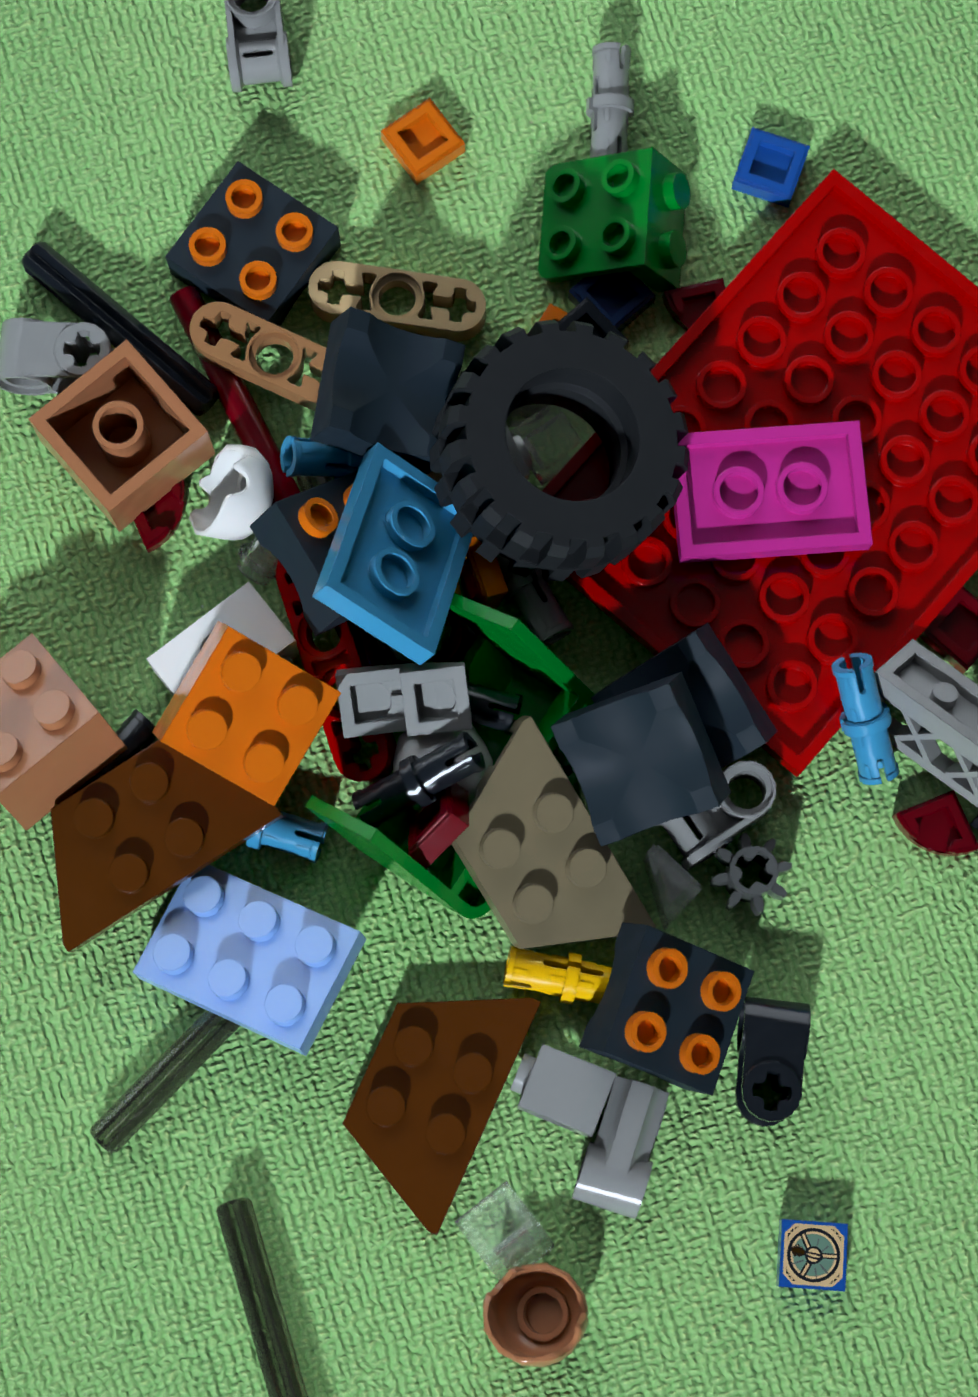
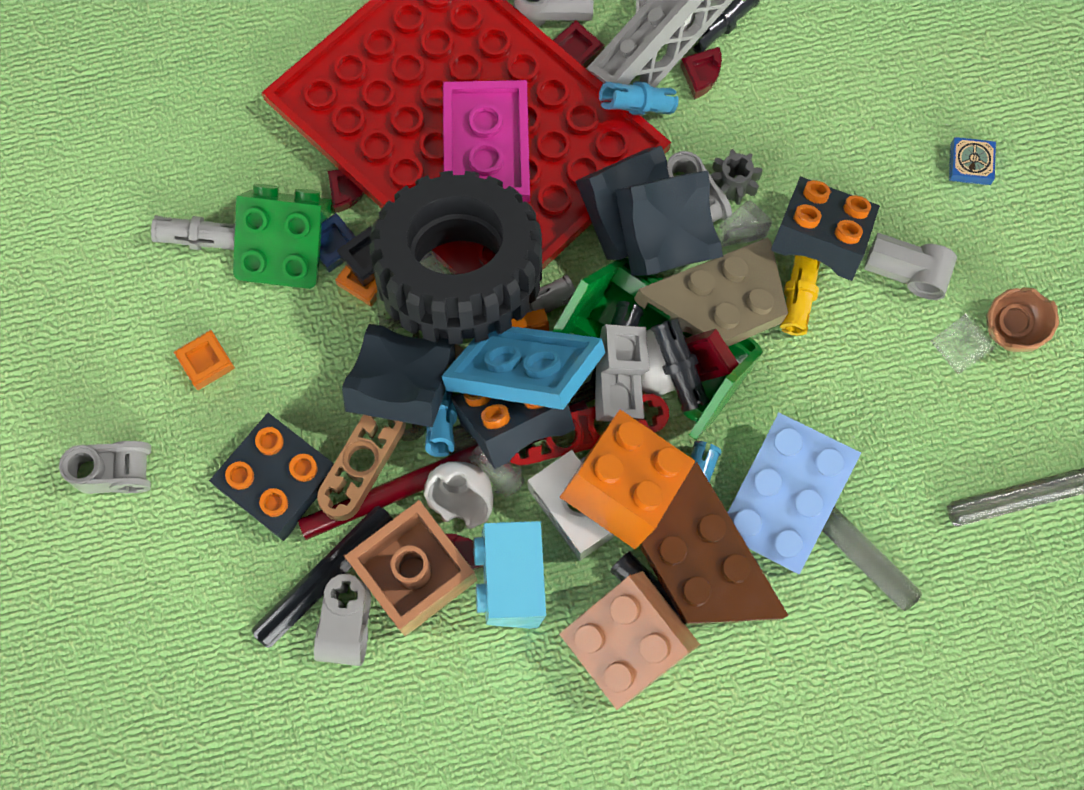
camera: 85 degrees left, 5 degrees down
tan beam [308,261,486,342] -> none
reddish brown wing [342,998,541,1235] -> none
light grey brick [510,1044,617,1138] -> none
blue tile [731,127,810,208] -> none
black piece [735,997,811,1127] -> none
none -> medium azure slope [474,521,546,629]

